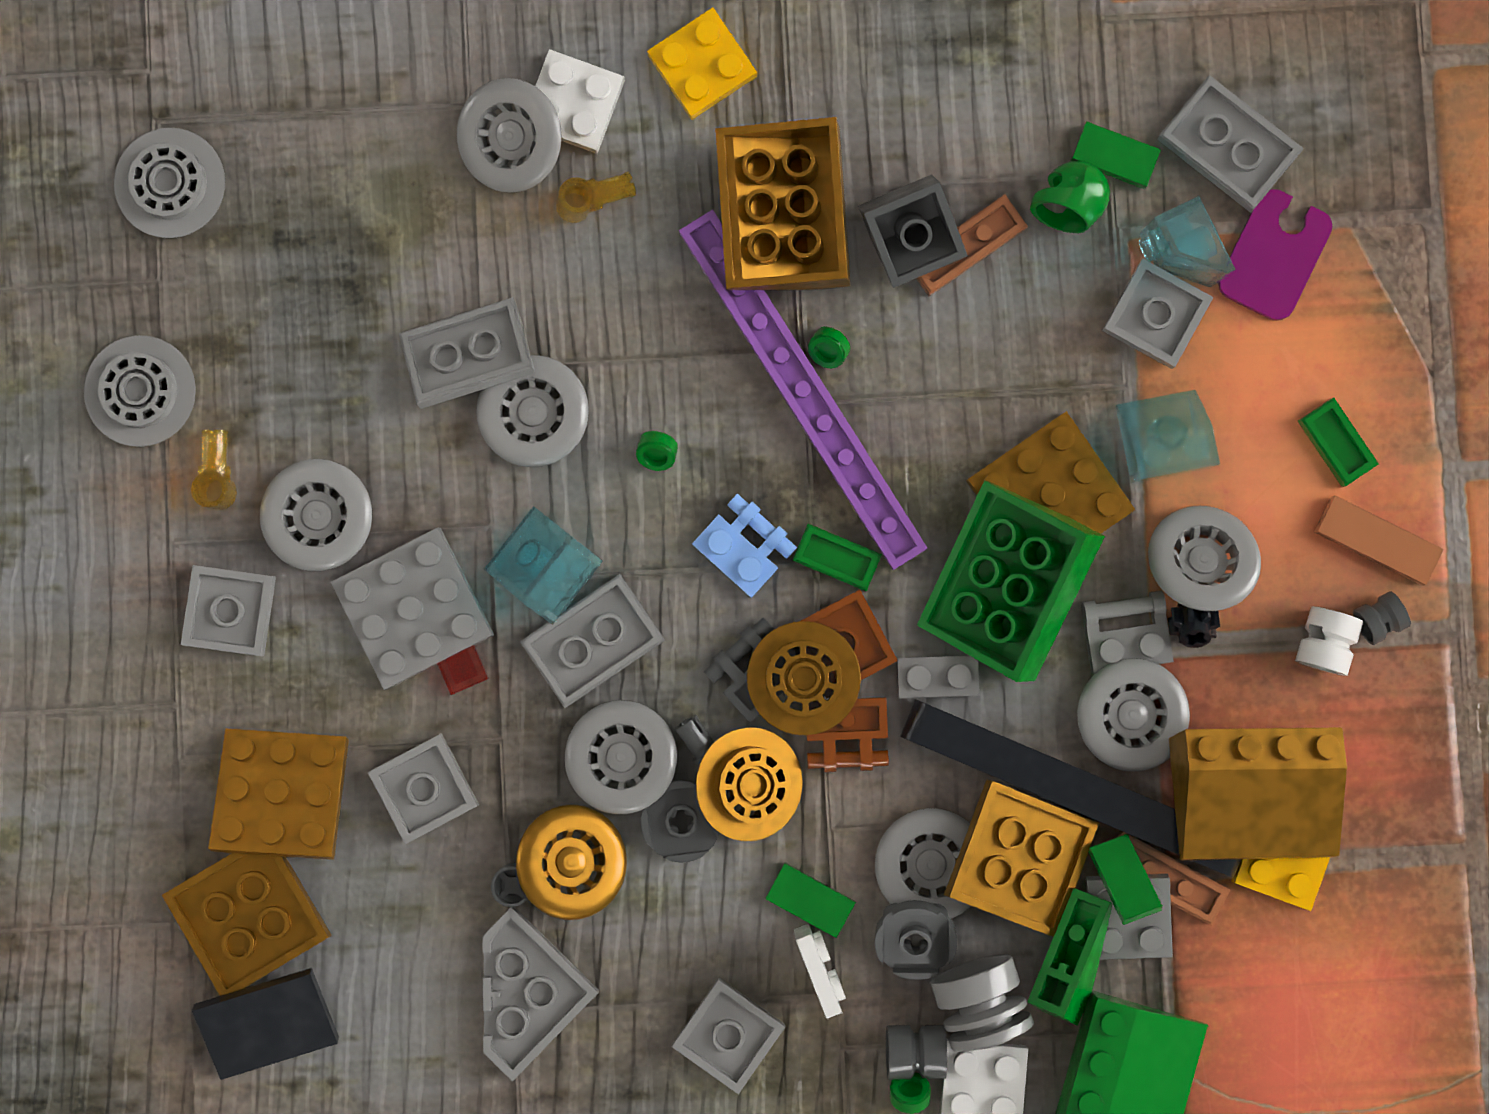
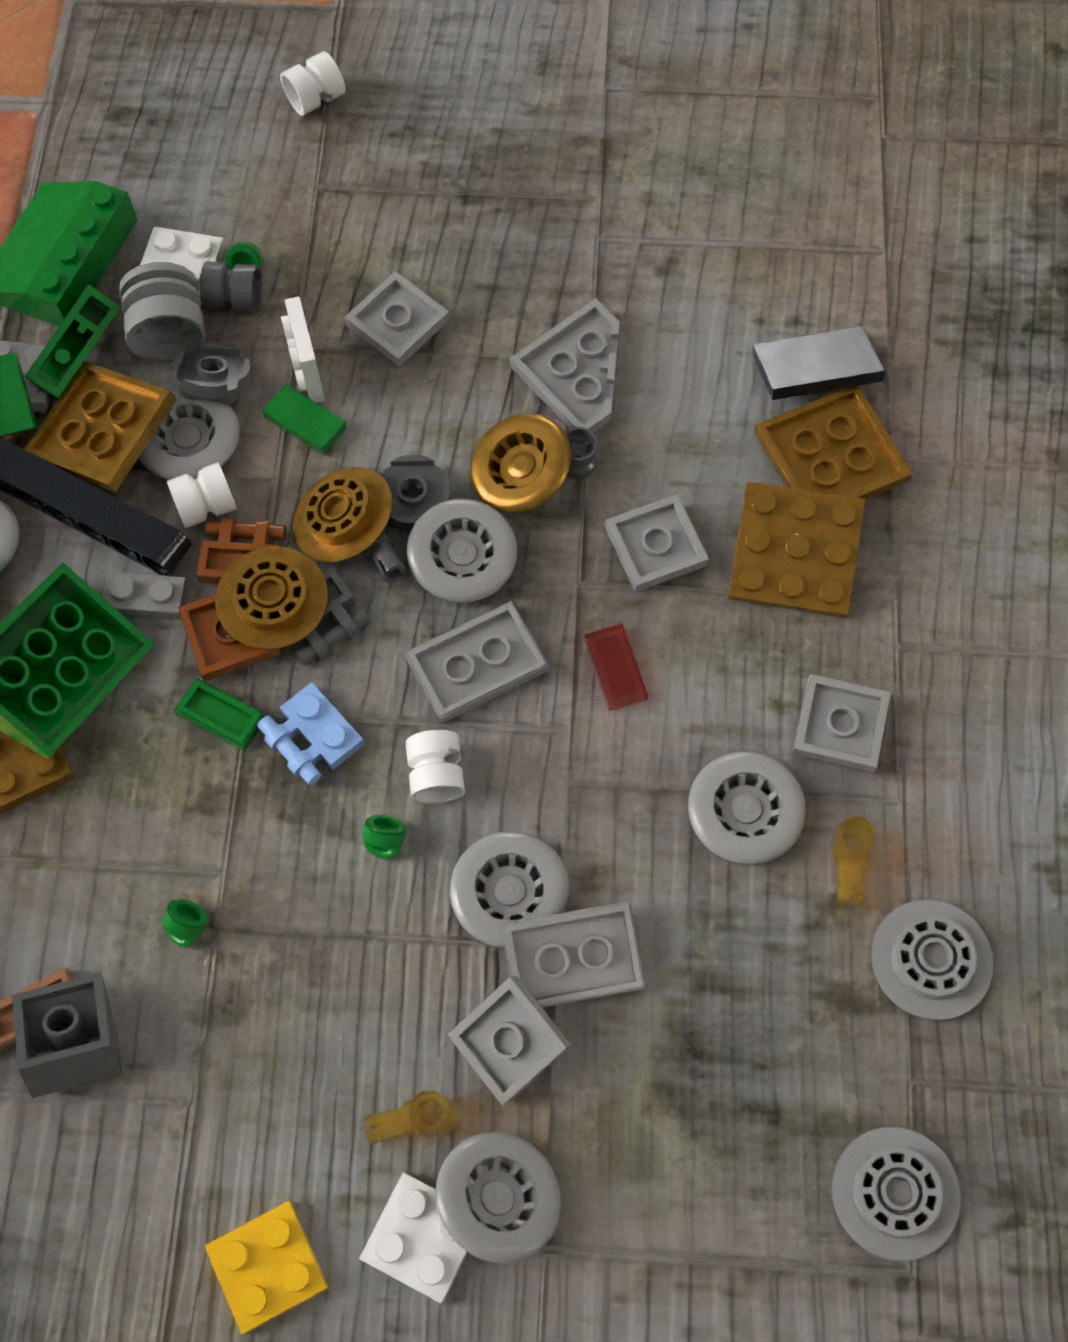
camera: 170 degrees left, 20 degrees down
light grey plate [331,527,494,690] -> none
clear light blue slope [484,506,603,624] -> none
medium lavender plate [679,209,928,570] -> none
pearl gold slope [715,117,851,290] -> none
none -> white wheel [167,462,237,528]
none -> white wheel [405,730,465,804]
none -> light grey plate [447,975,572,1106]

